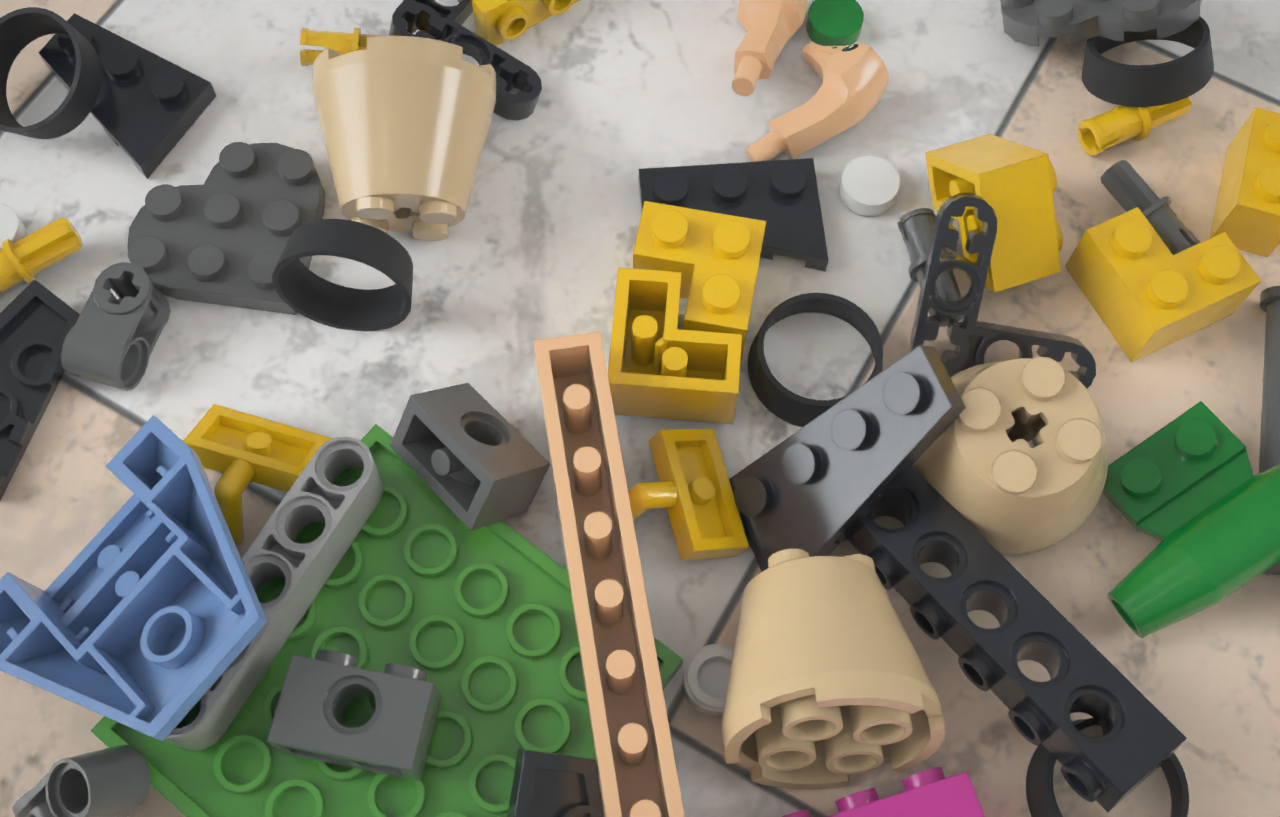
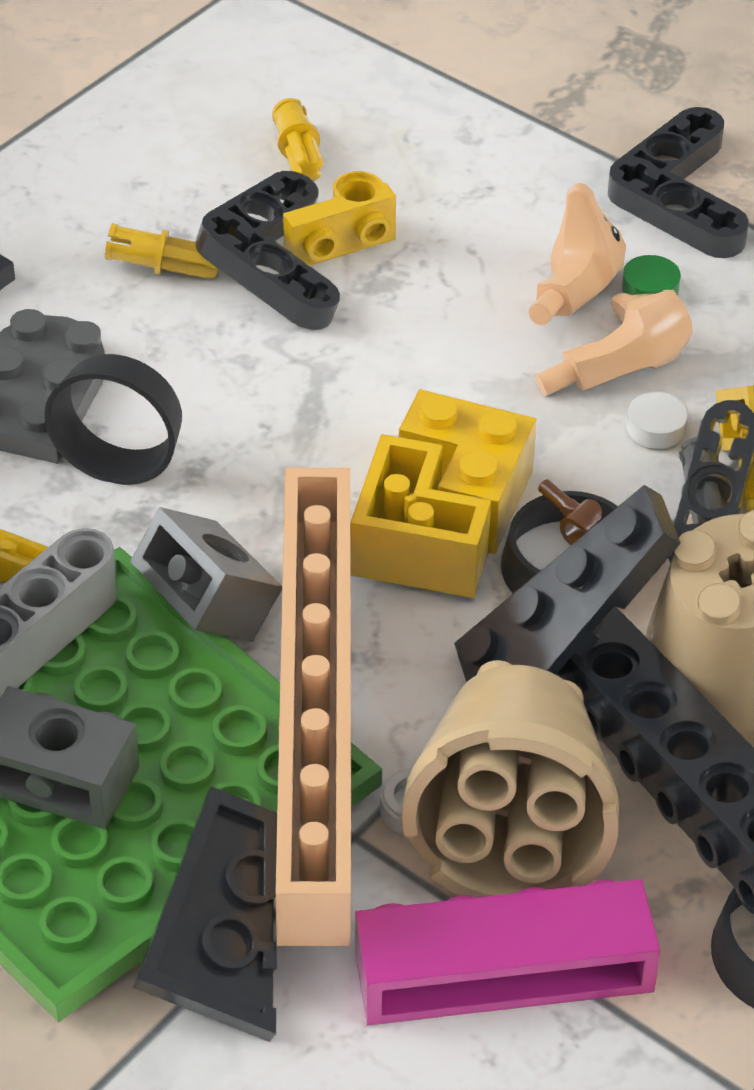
camera: 10 degrees right, 20 degrees down
tan cone [312,36,496,241] -> none
yellow plate [628,429,749,561] -> none
black wing [638,158,828,272] -> none
none -> reddish brown hand [538,479,602,545]

